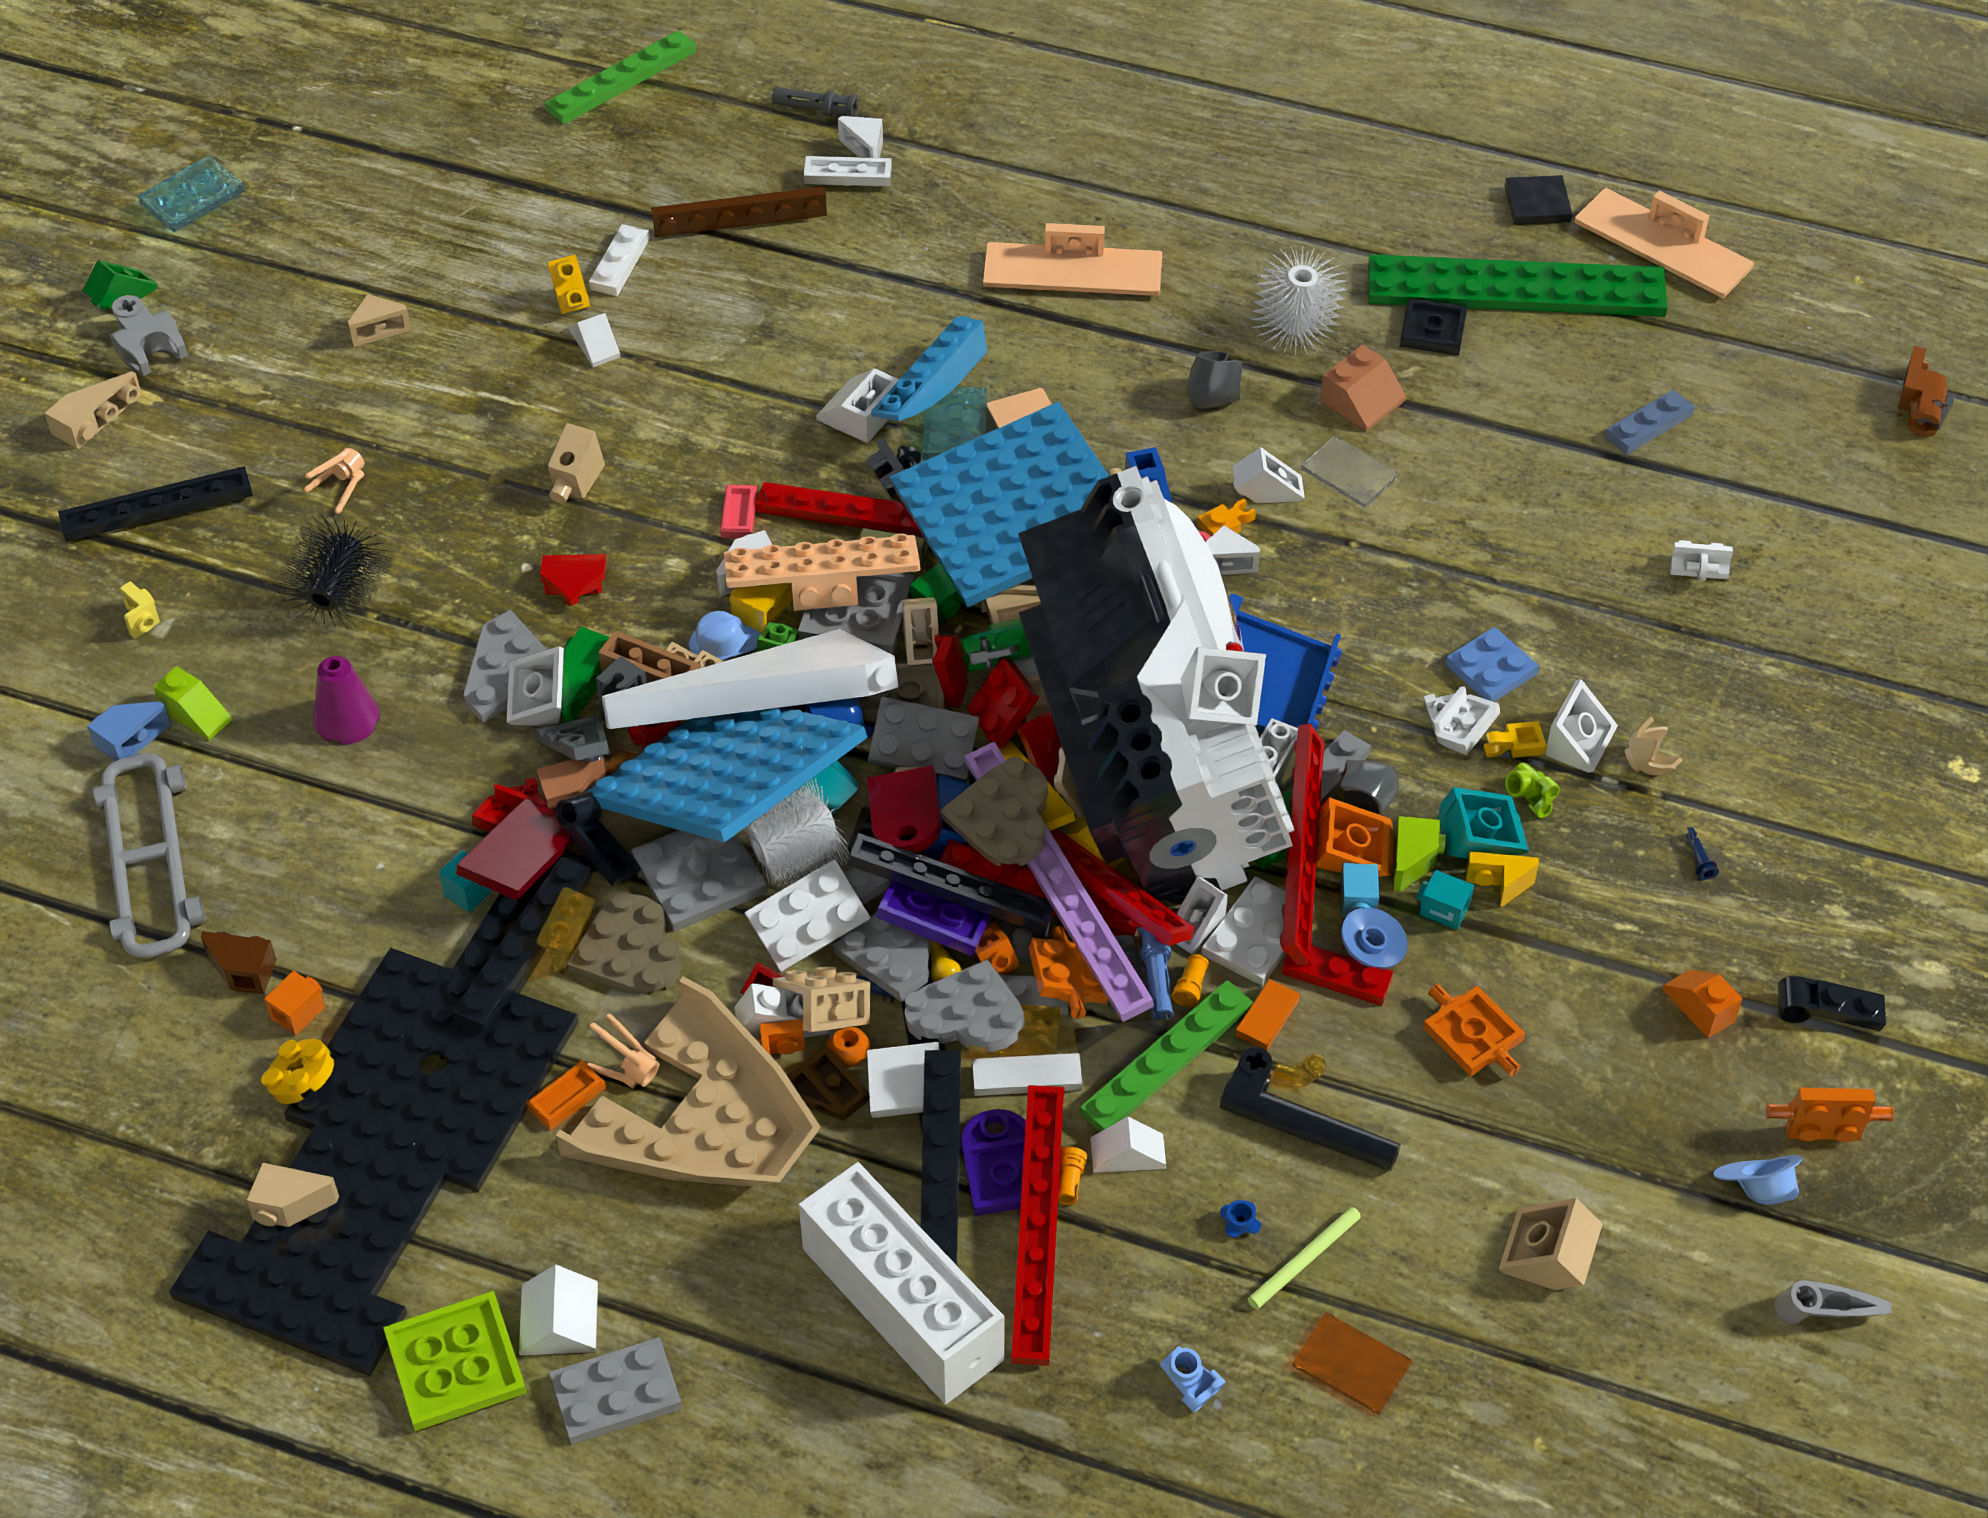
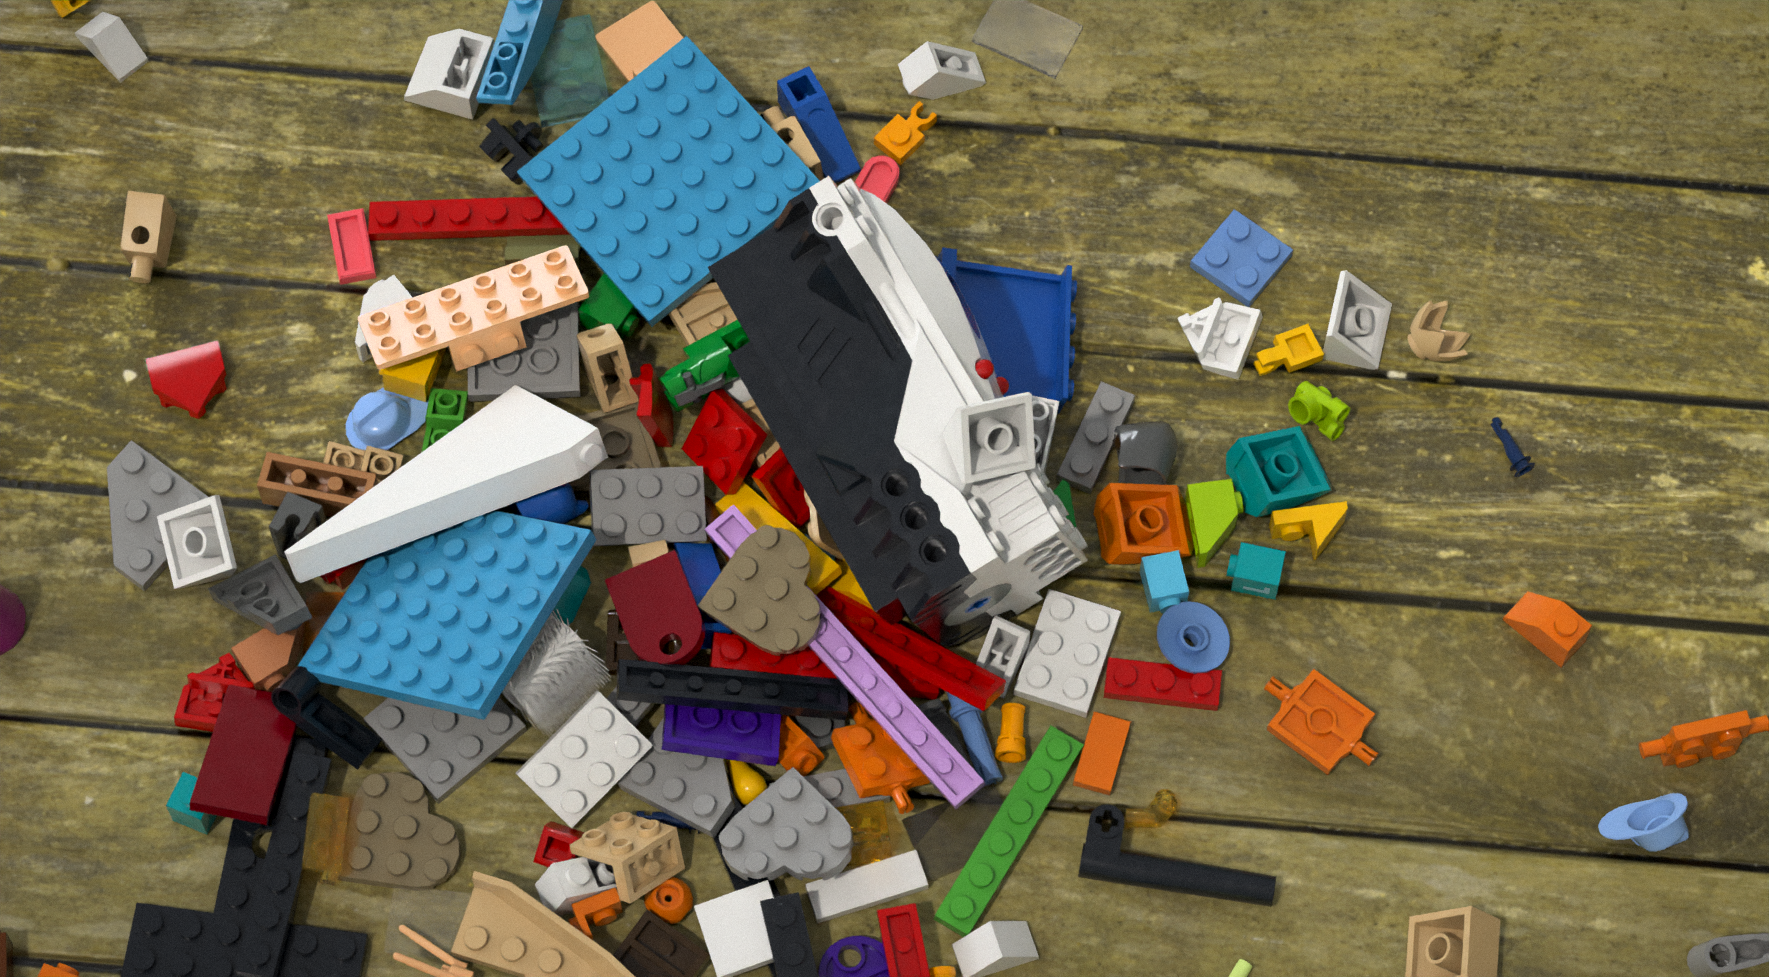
camera: 15 degrees left, 15 degrees up
green slope [561,626,610,722] -> none
white slope [1206,525,1260,575] -> none
red plate [1280,723,1324,965] -> none
white hips [1670,540,1733,582] -> none
black plate [1778,976,1886,1031] -> none

